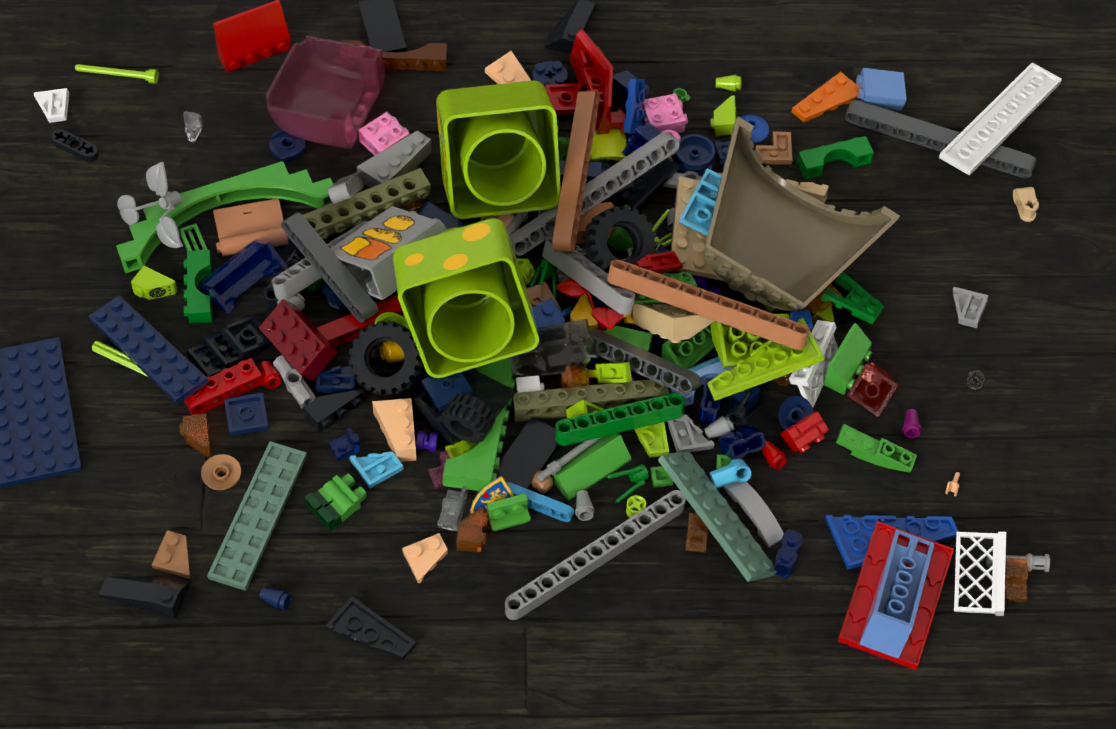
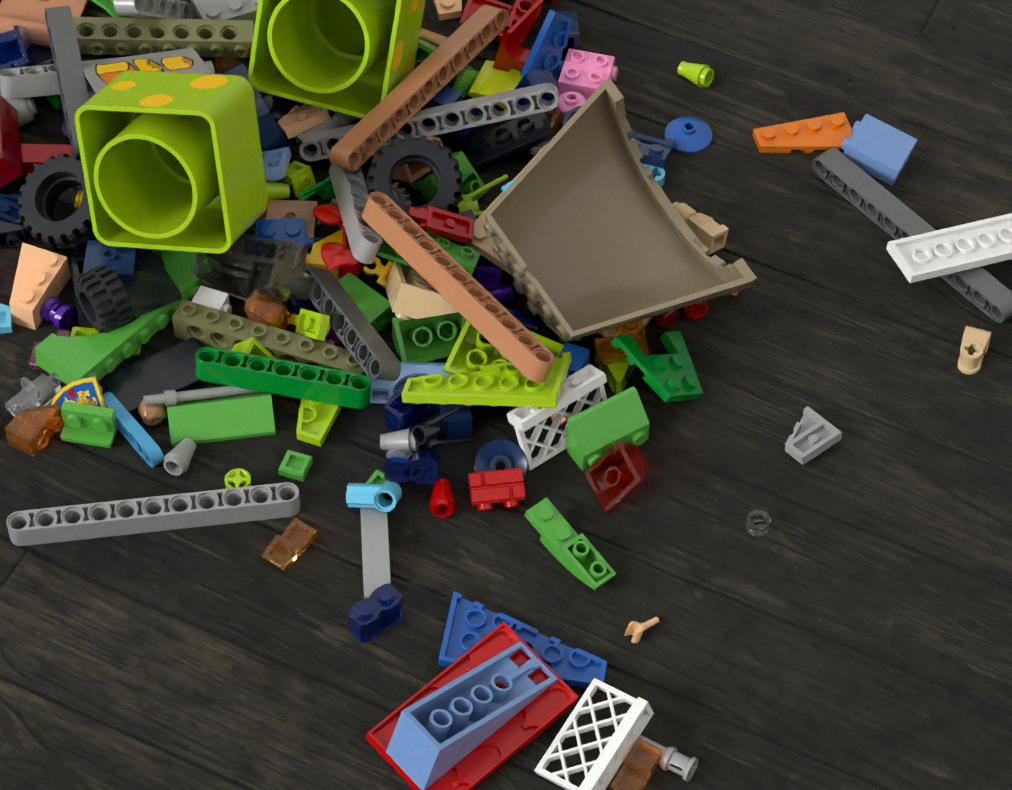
camera: 30 degrees right, 5 degrees down
green plant [607,464,649,503] -> none
sand green plate [658,451,778,582] -> none
light grey wing [667,415,714,452] -> none
bright green plate [670,88,690,105] -> none
lime slope [711,96,736,136] -> none
medium nougat plate [755,132,792,165] -> none
green arch [797,136,874,180] -> none
magenta cone [902,409,922,438] -> none

